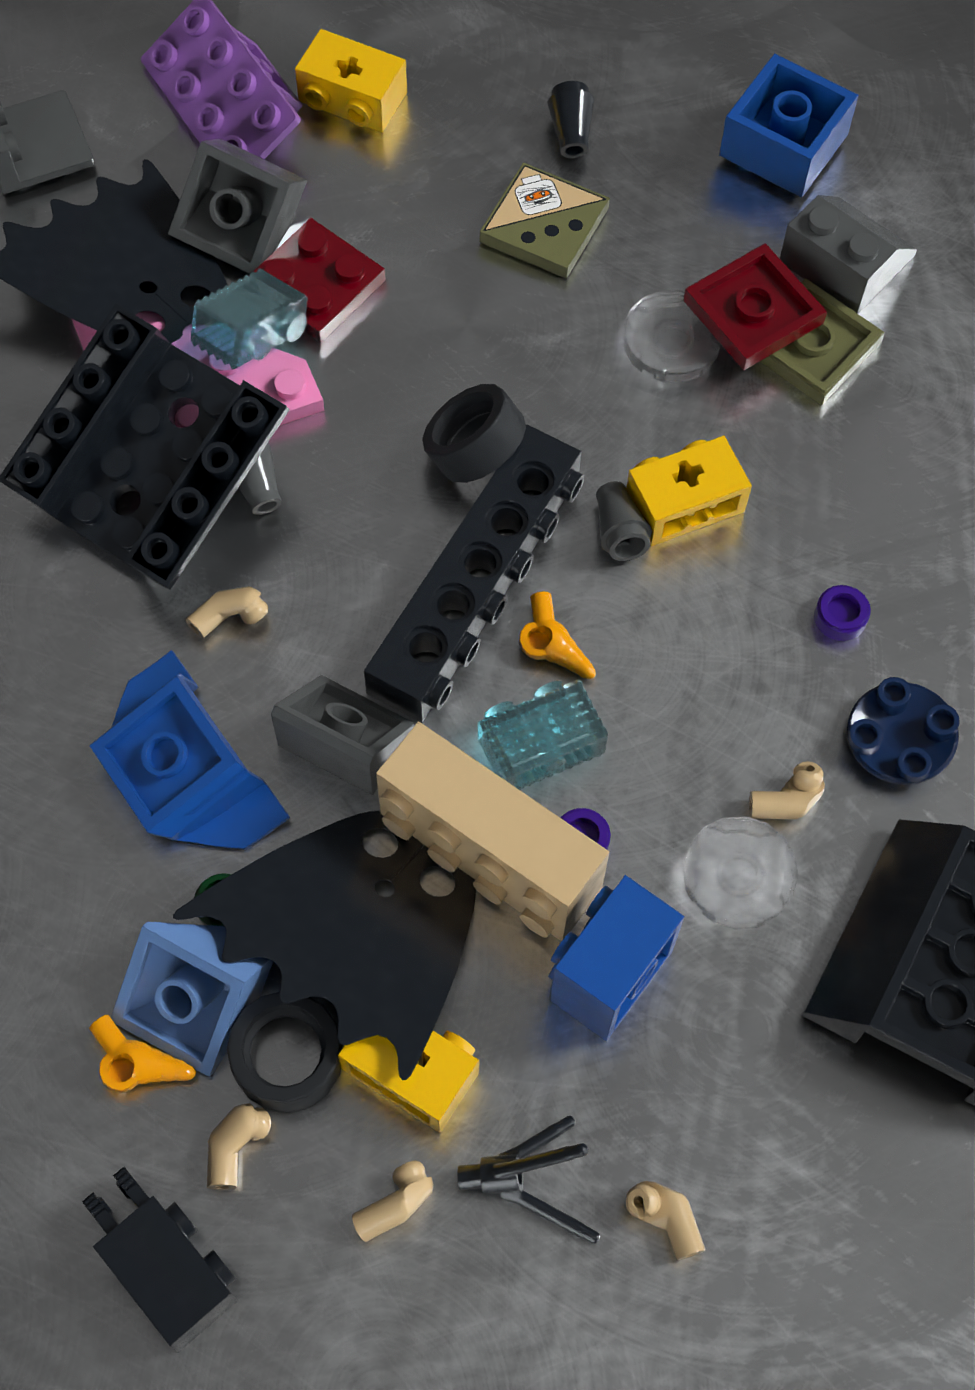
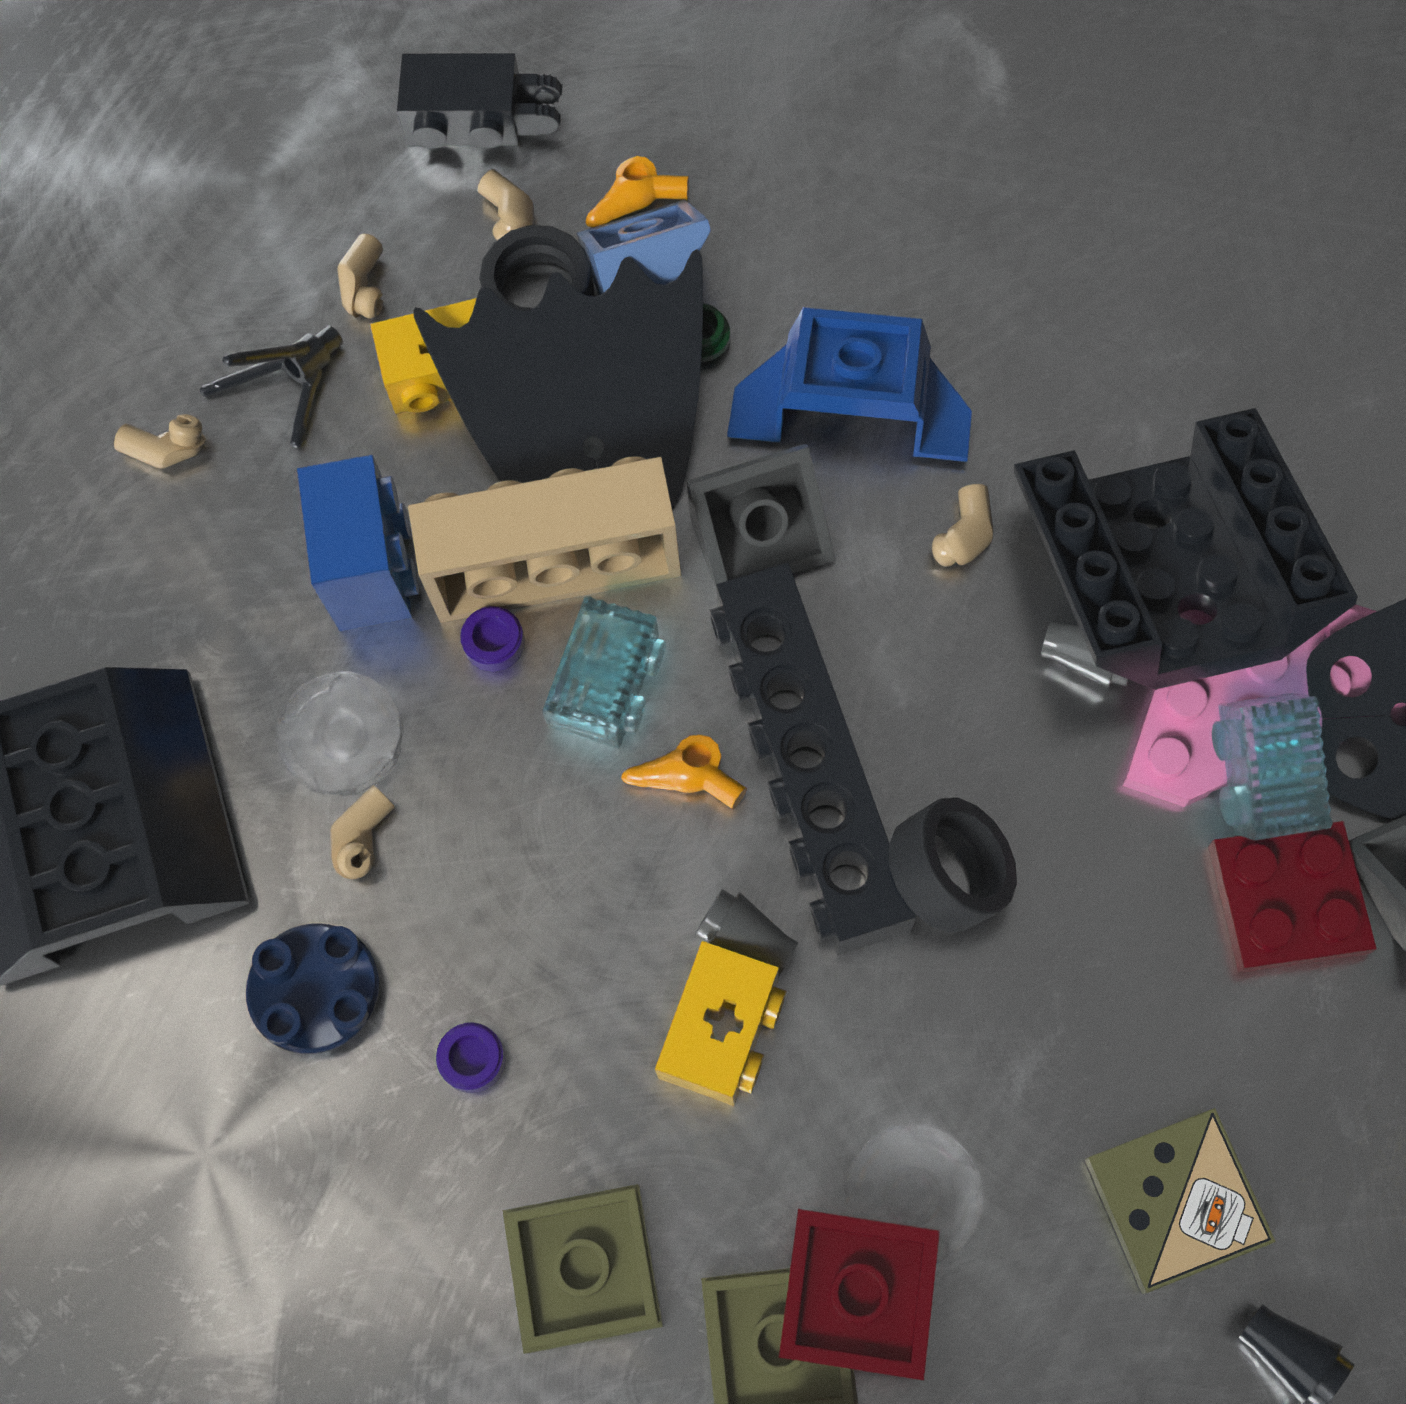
camera: 140 degrees right, 5 degrees up
none -> olive tile [502,1184,664,1354]

